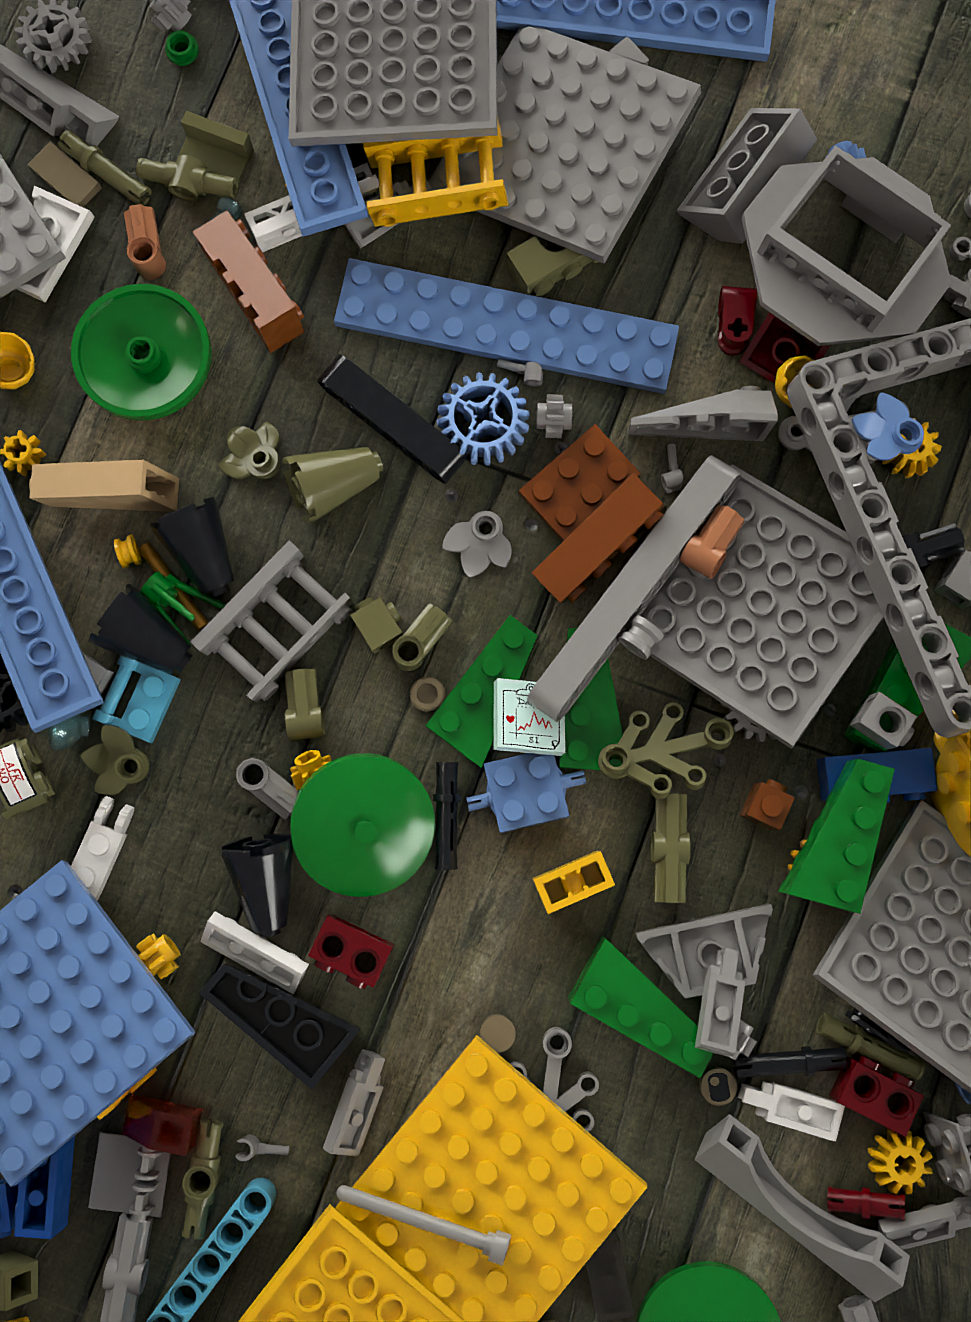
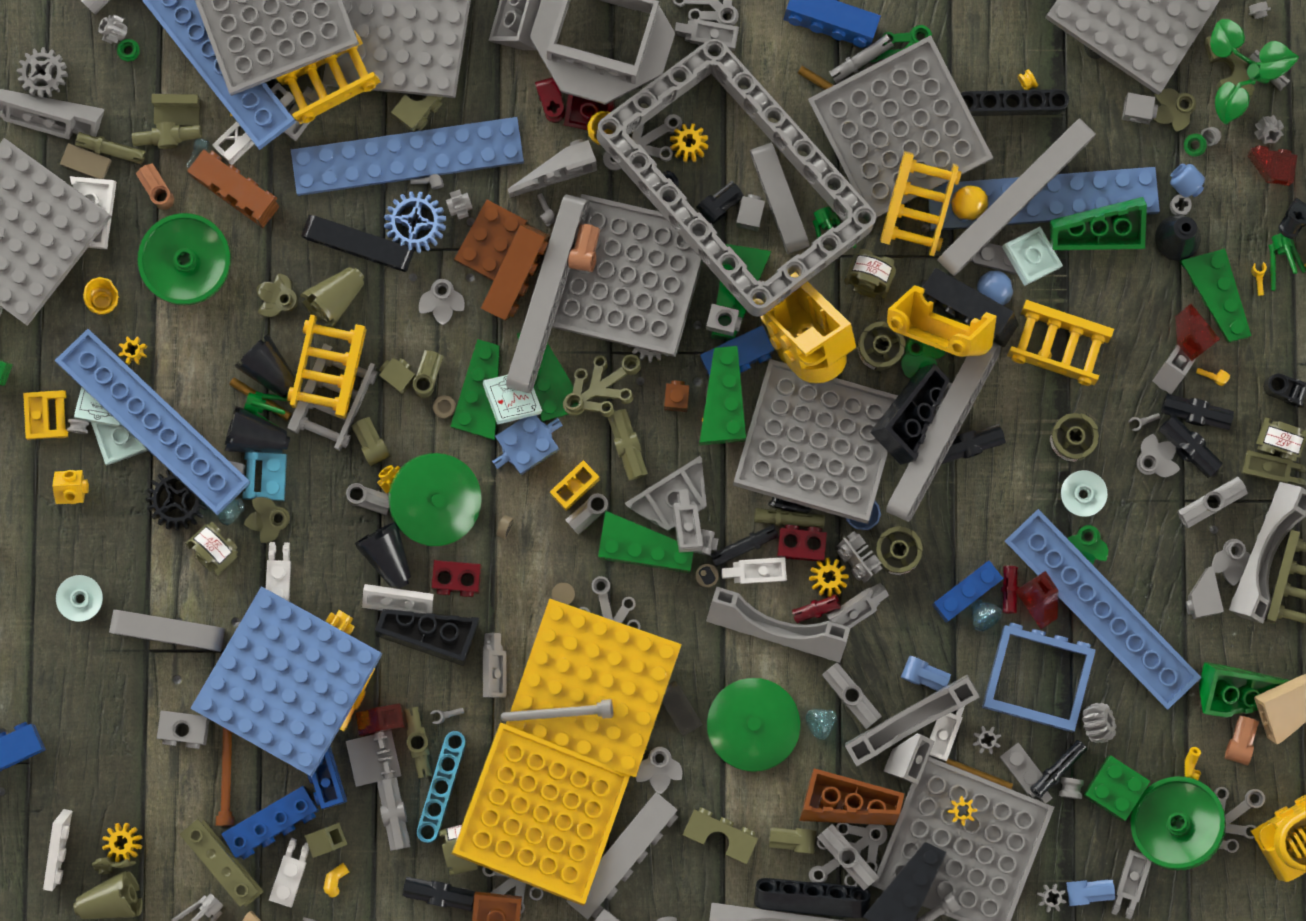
camera: 20 degrees left, 0 degrees up
tan slope [29,460,179,512] -> none
yellow bush [114,534,142,569] -> none
black pin [433,762,461,870] -> none
light grey wheel [618,615,664,660] -> none
medium blue plate [852,393,924,461] -> none
none -> yellow fence [287,314,367,419]
none -> dark tan tile [497,515,514,539]
none -> light grey piece [565,493,609,535]

